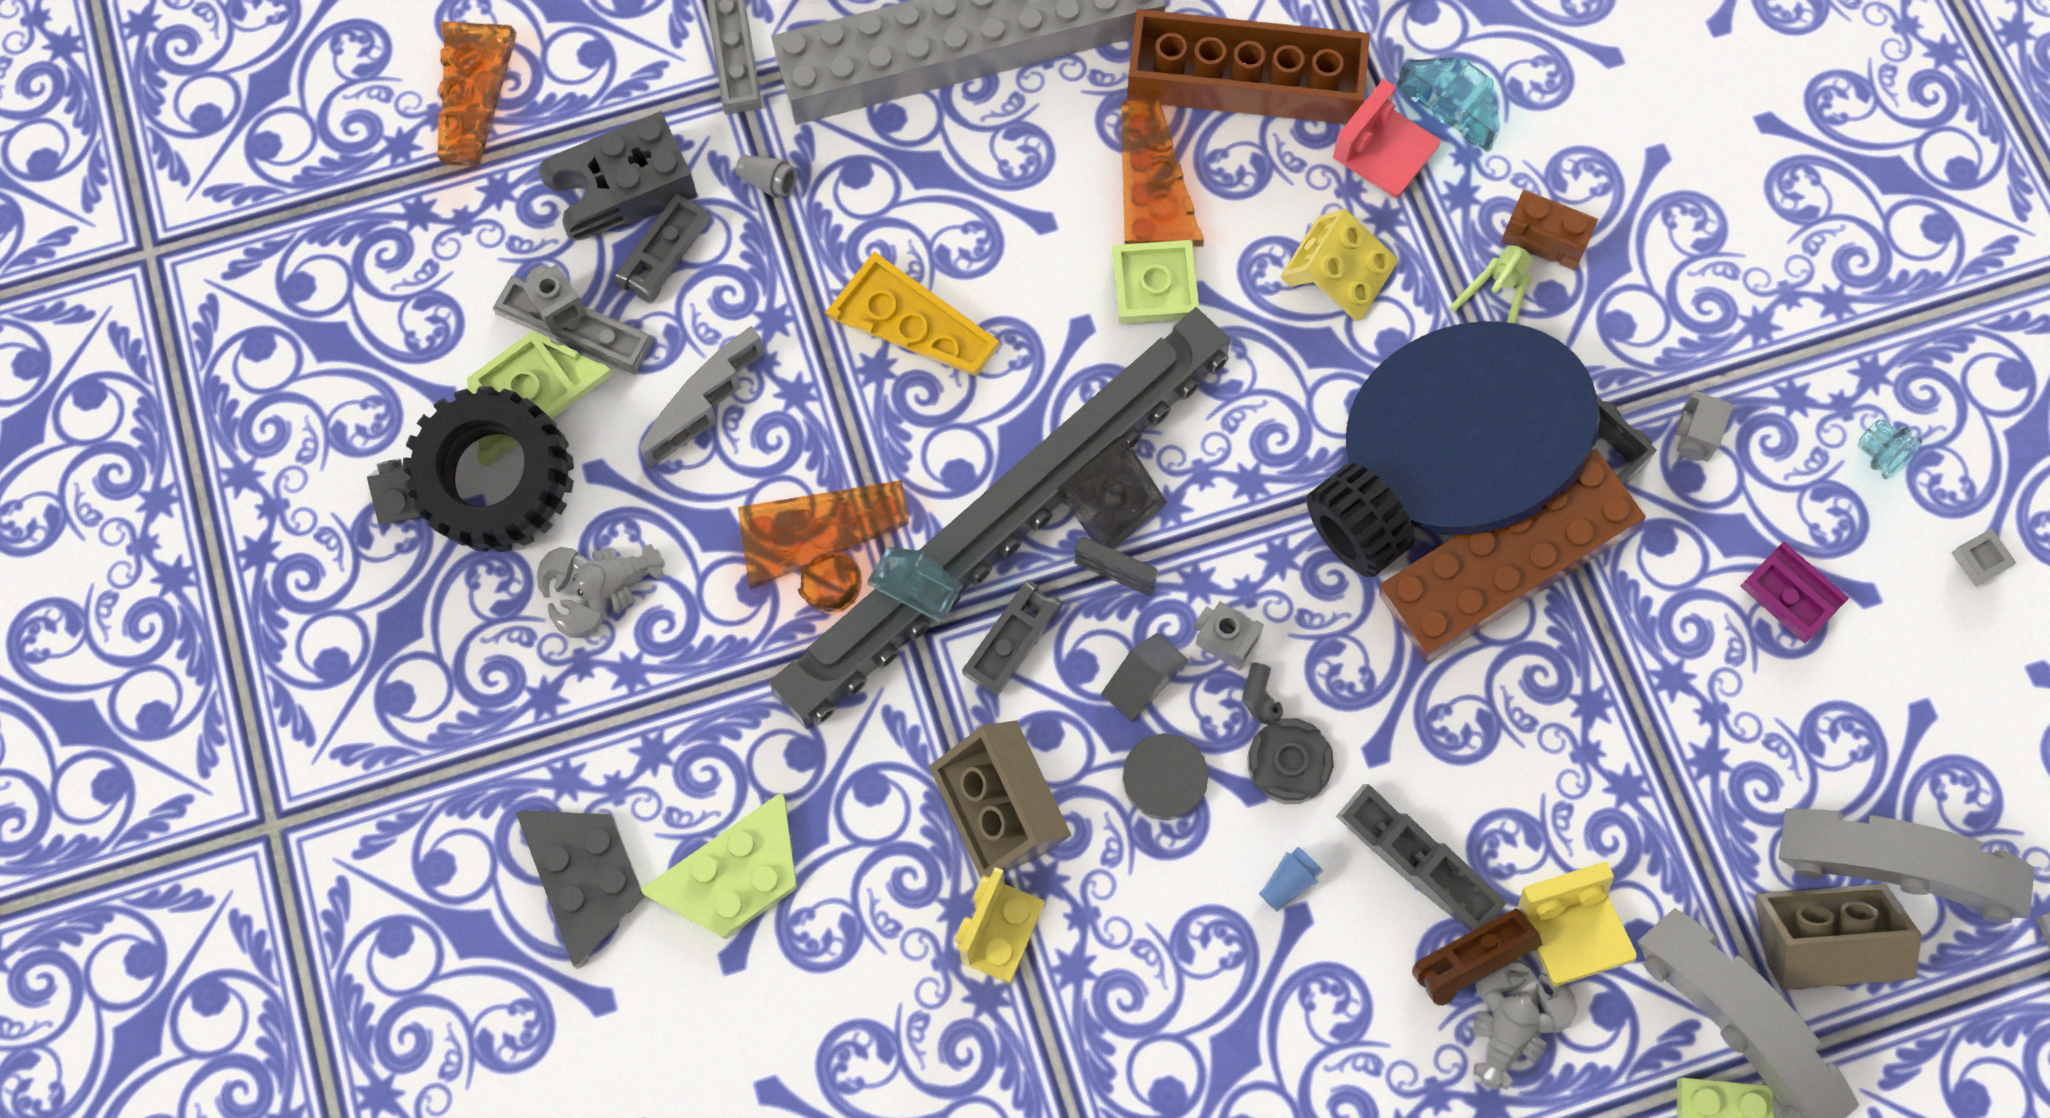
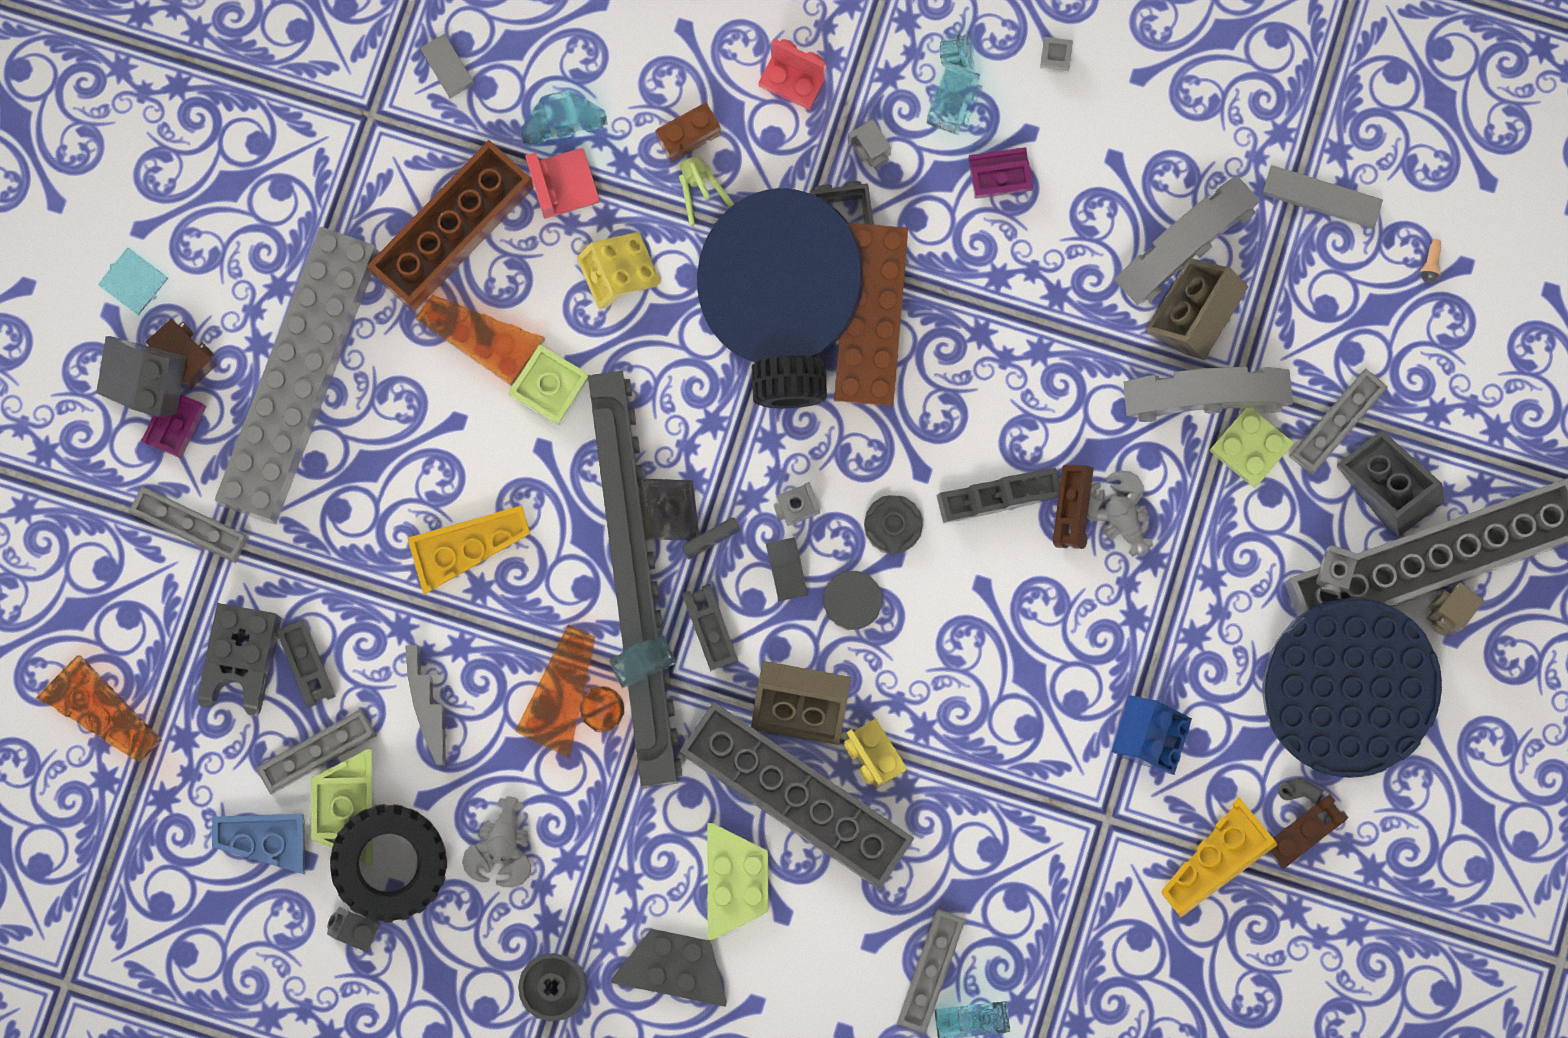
camera: 55 degrees left, 10 degrees up
light grey brick [521,264,587,335] -> none
light grey cone [735,154,797,198] -> none
dark grey arm [1242,663,1283,725] -> none
medium blue cone [1258,847,1323,912] -> none
light yellow bracket [1517,861,1637,987] -> none
none -> medium blue wing [212,813,305,874]
none -> dark grey wheel [518,953,588,1021]
none -> flat silver brick [679,701,914,890]
none -> coral bracket [758,39,826,110]
none -> clear light blue brick [926,63,983,135]

